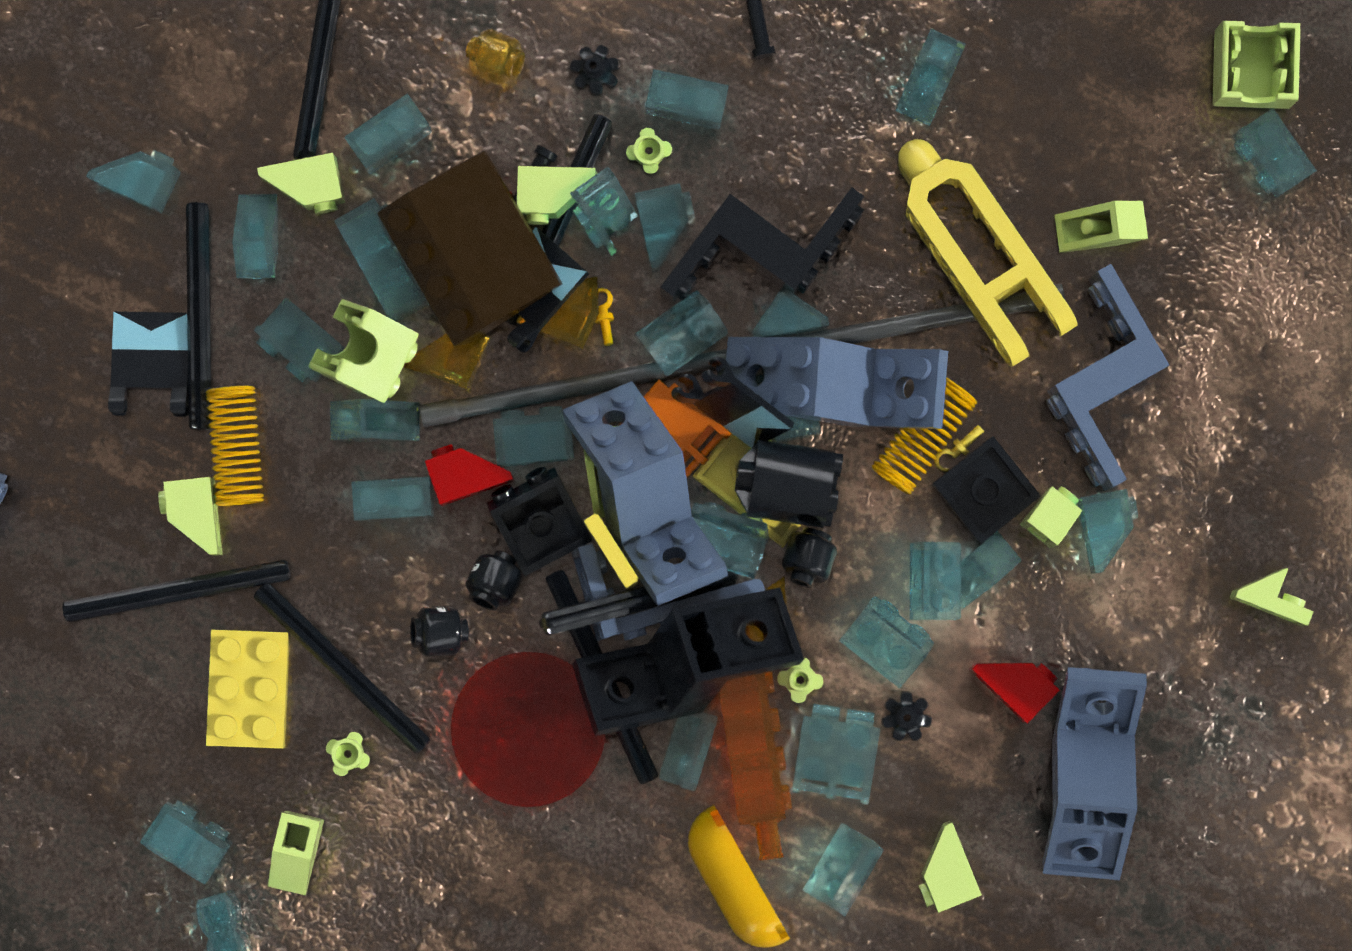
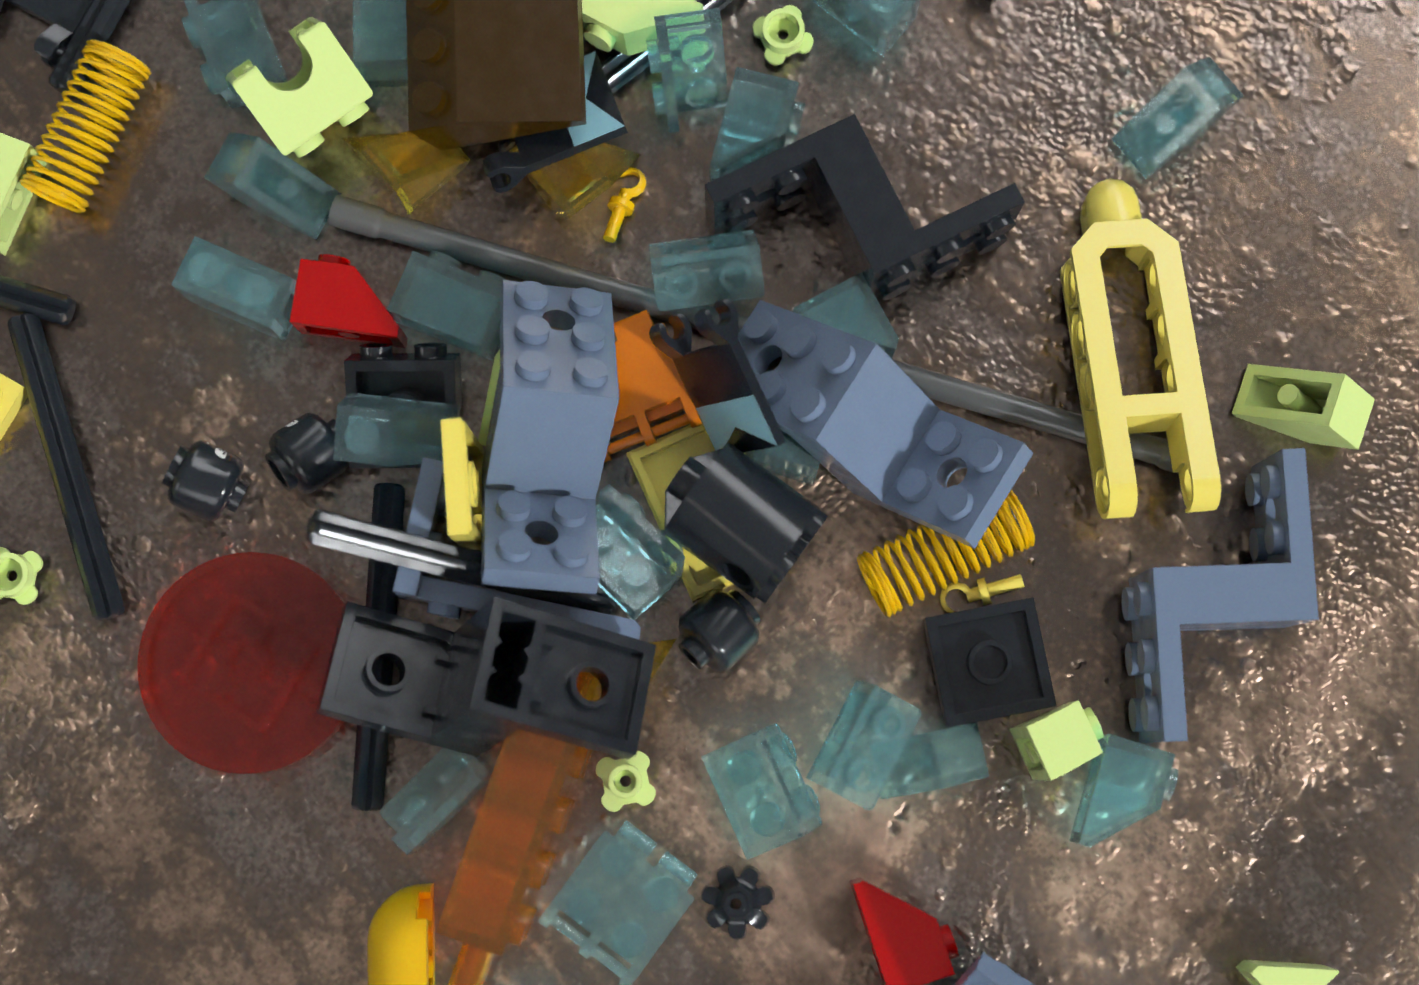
camera: 30 degrees right, 5 degrees down
none -> clear light blue slope [333,392,460,466]

